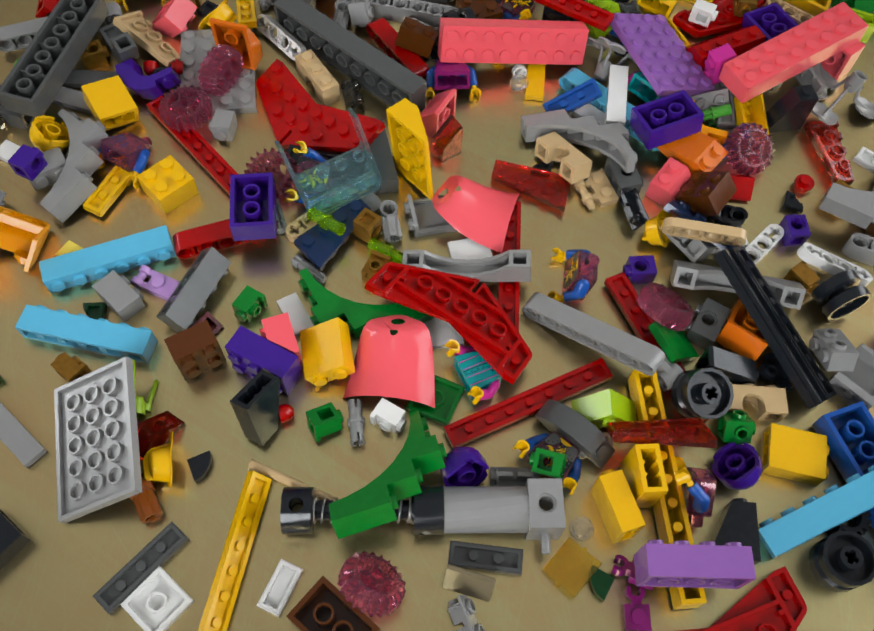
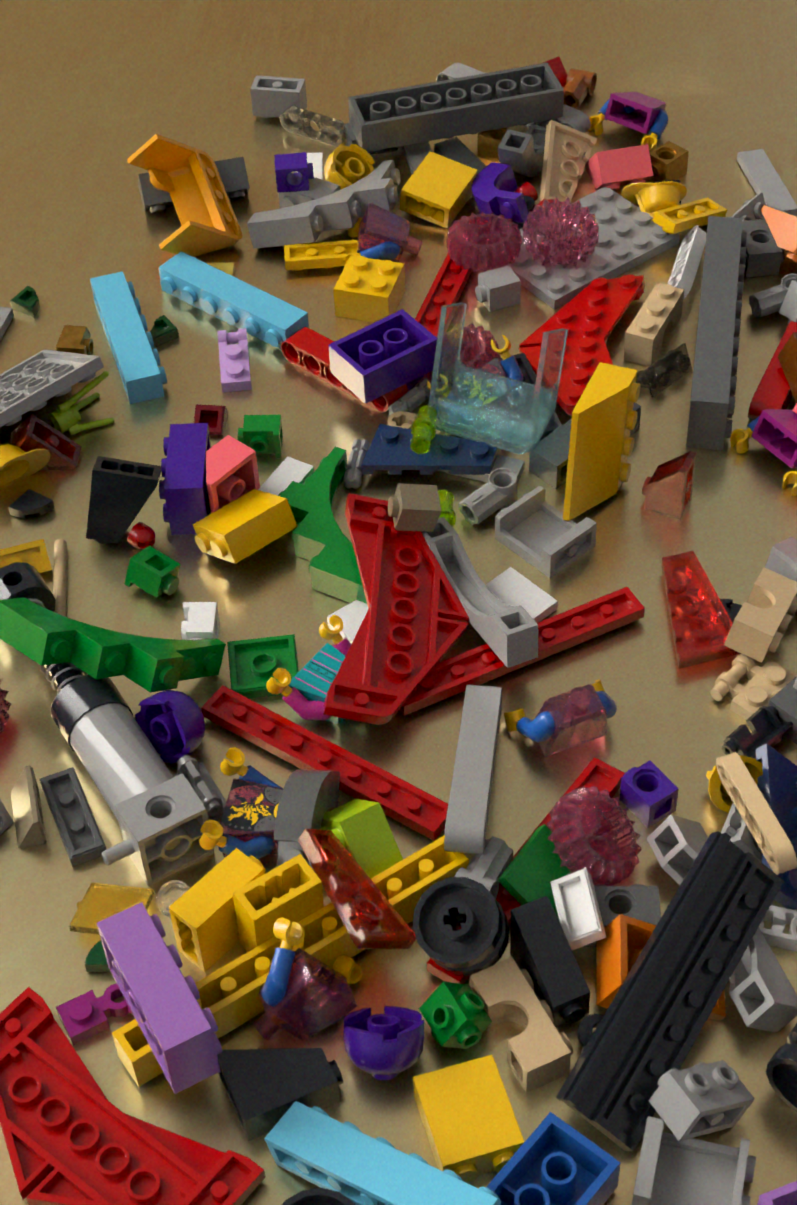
camera: 65 degrees right, 15 degrees down
light grey brick [92,270,146,323] -> none
brick [156,246,231,332] -> none
reddish brown brick [164,320,226,380] -> none
orange slope [209,18,263,70] -> none
coral piece [343,315,435,408] -> none
light grey pin [347,399,365,446] -> none
pearl gold brick [353,207,382,245] -> none
coral slope [420,88,457,140] -> none
coral piece [432,175,522,253] -> none
green brick [529,447,568,478] -> none
none -> dark tan brick [388,483,441,532]
none -> white tile [551,868,606,950]

